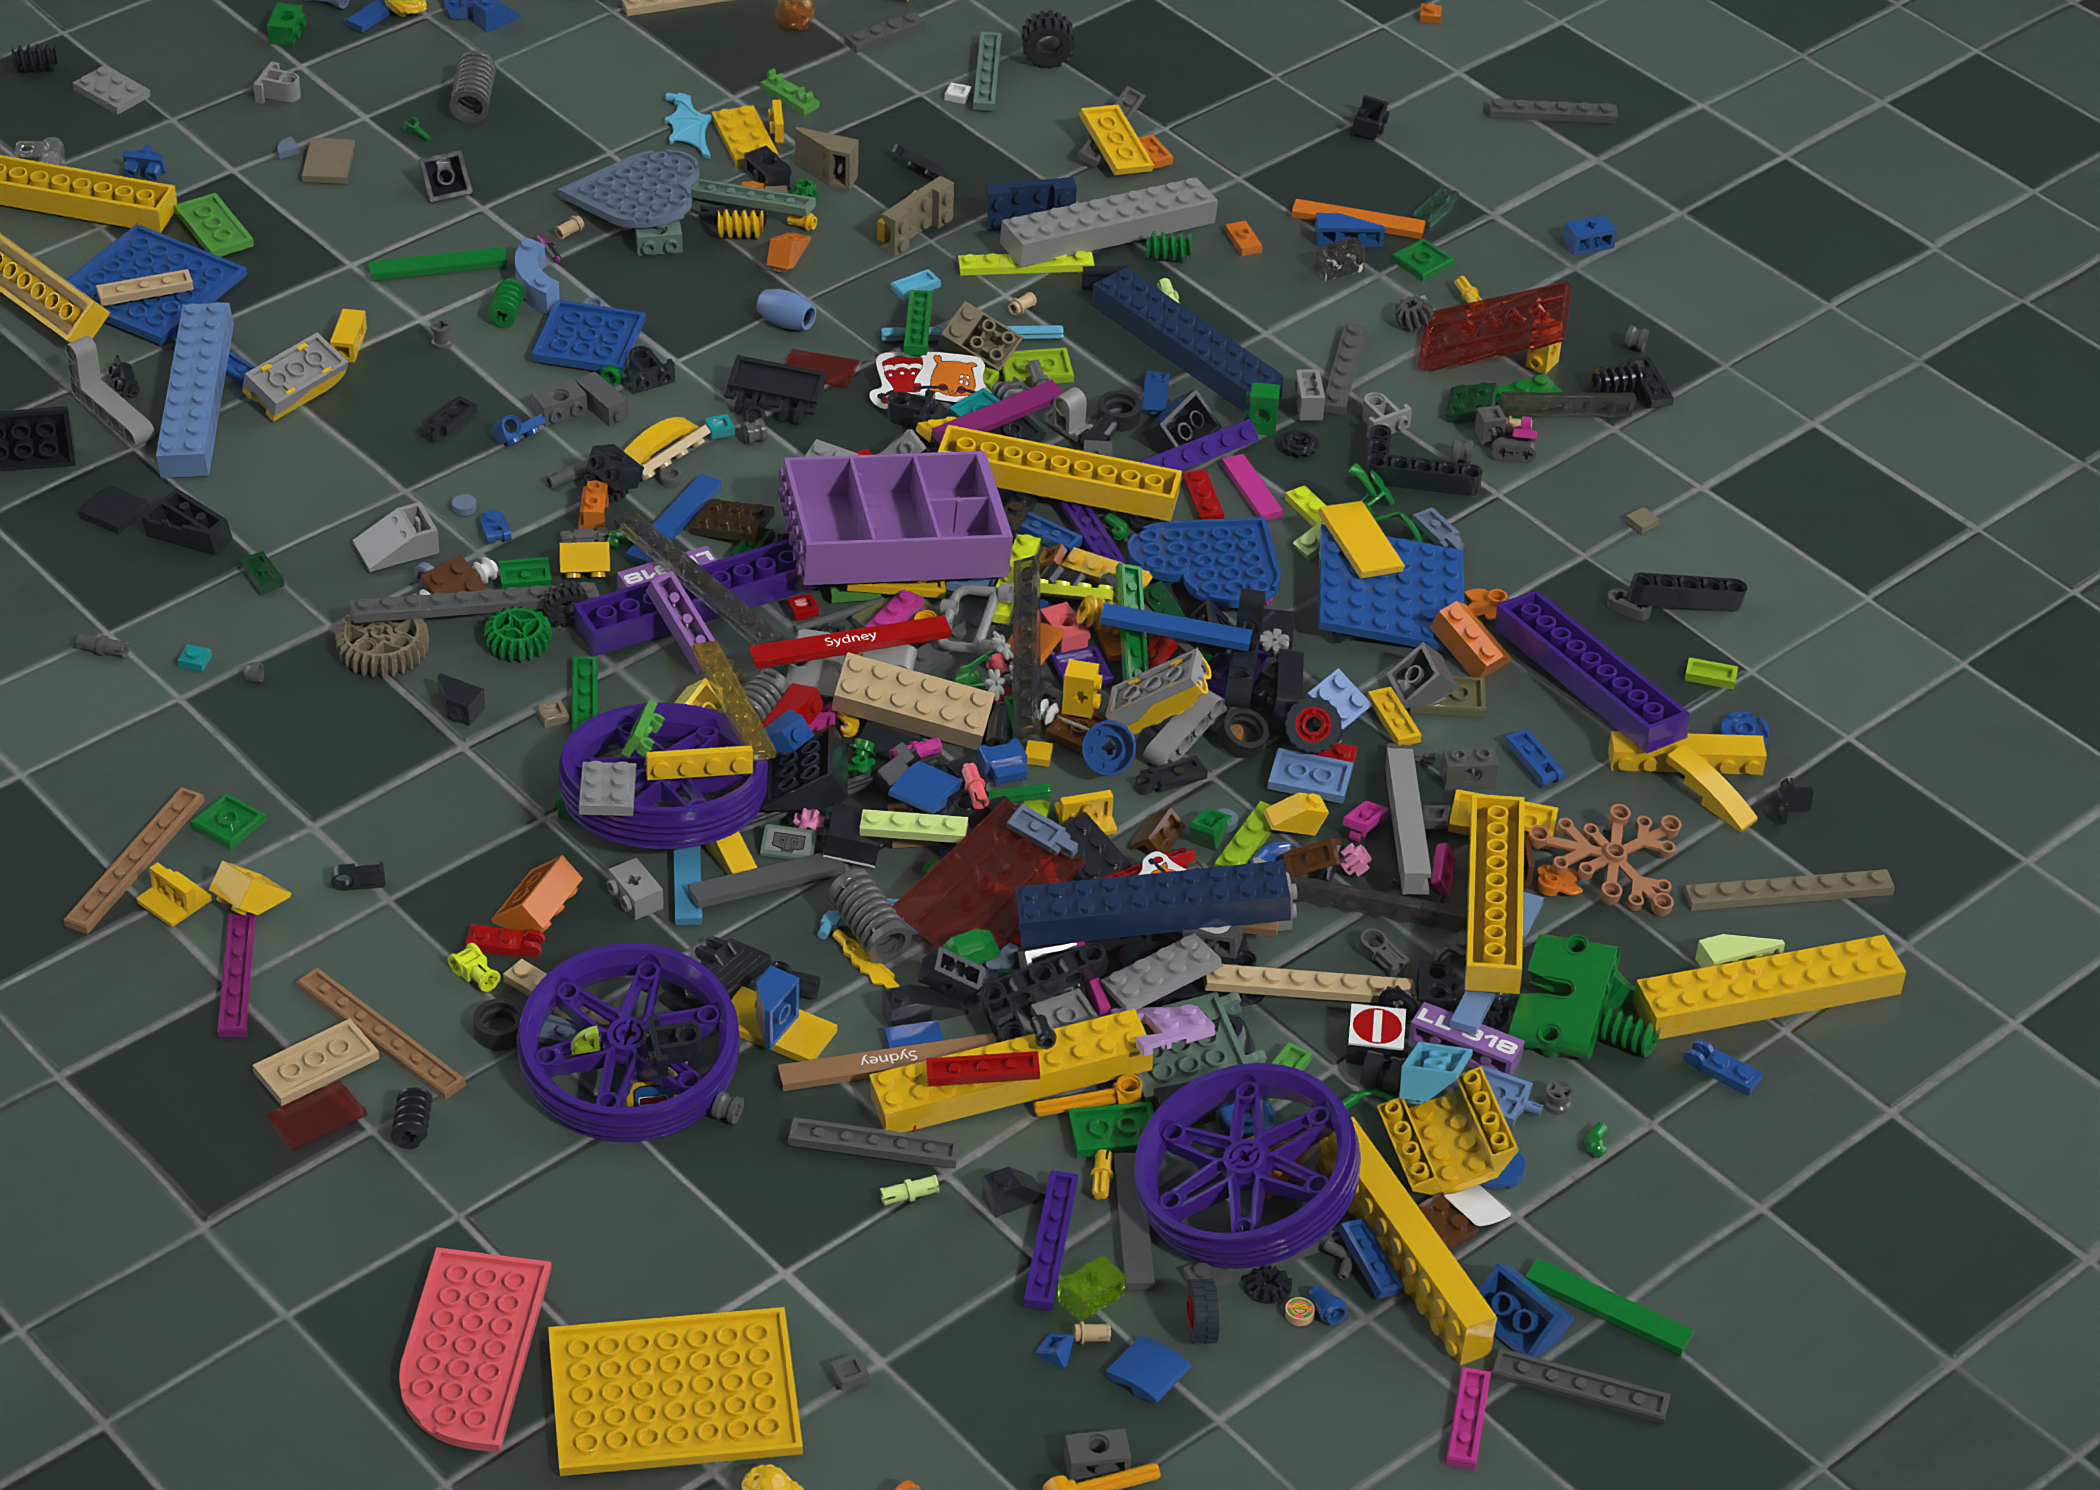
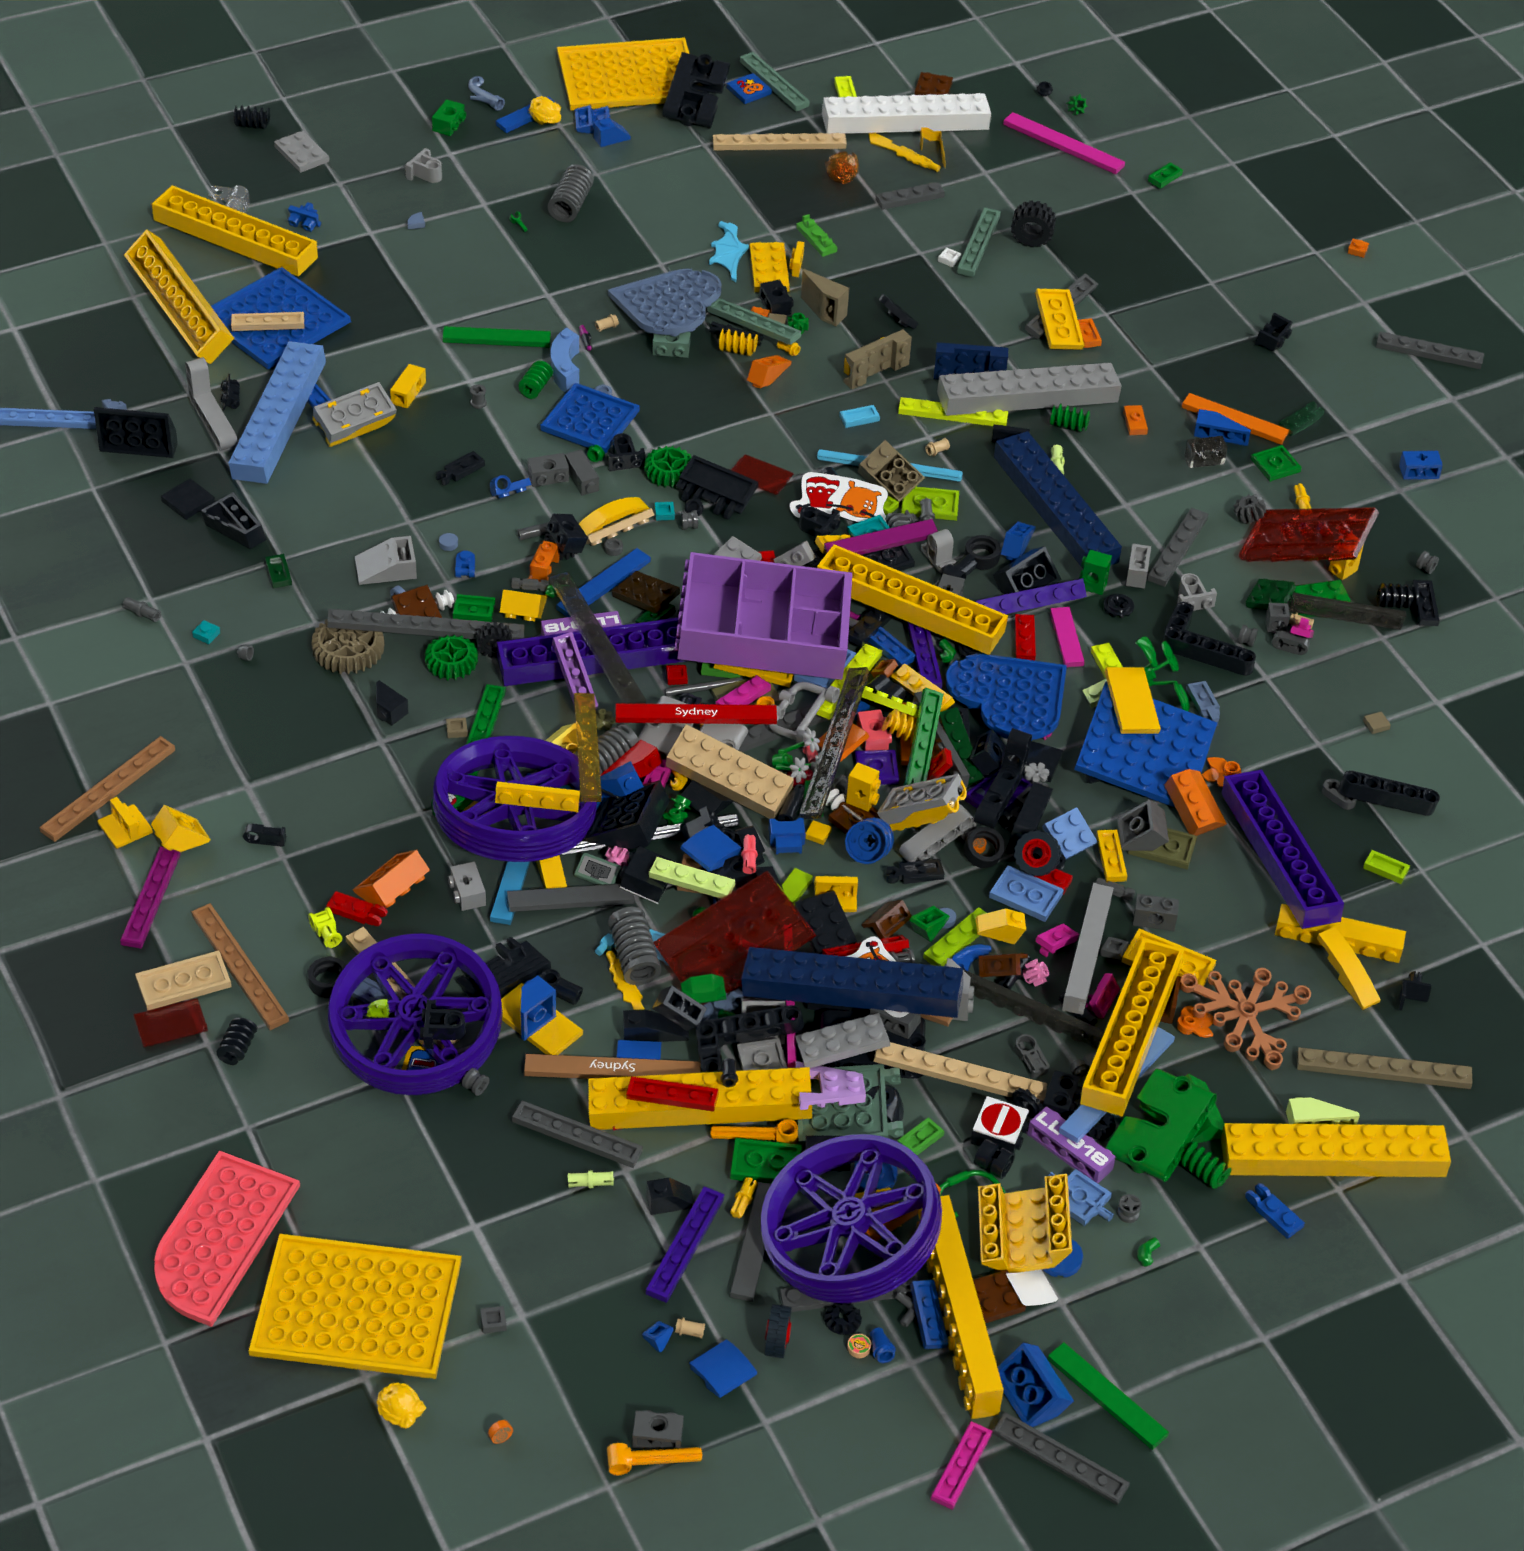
camera: 15 degrees right, 5 degrees up
bright green plate [174,193,254,257] -> none
green tile [190,793,267,850] -> none
dark tan tile [302,138,355,184] -> none
black slope [418,150,473,203] -> none
light grey plate [579,761,636,816] -> none
bright green plate [621,699,665,758] -> none
medium blue piece [757,289,816,330] -> none
dark pink pin [889,737,942,761] -> none
green plate [904,290,933,357] -> none
green axle [982,783,1052,803] -> none
sand blue hinge [1007,804,1078,859] -> none
clear neon green brick [1058,1255,1126,1322] -> none
blue tile [1100,603,1252,651] -> none
medium azure slope [1399,1042,1473,1104] -> none
blue plate [1505,729,1565,788] -> none
blue tile [1719,712,1770,745] -> none
none -> green gear [644,445,692,488]

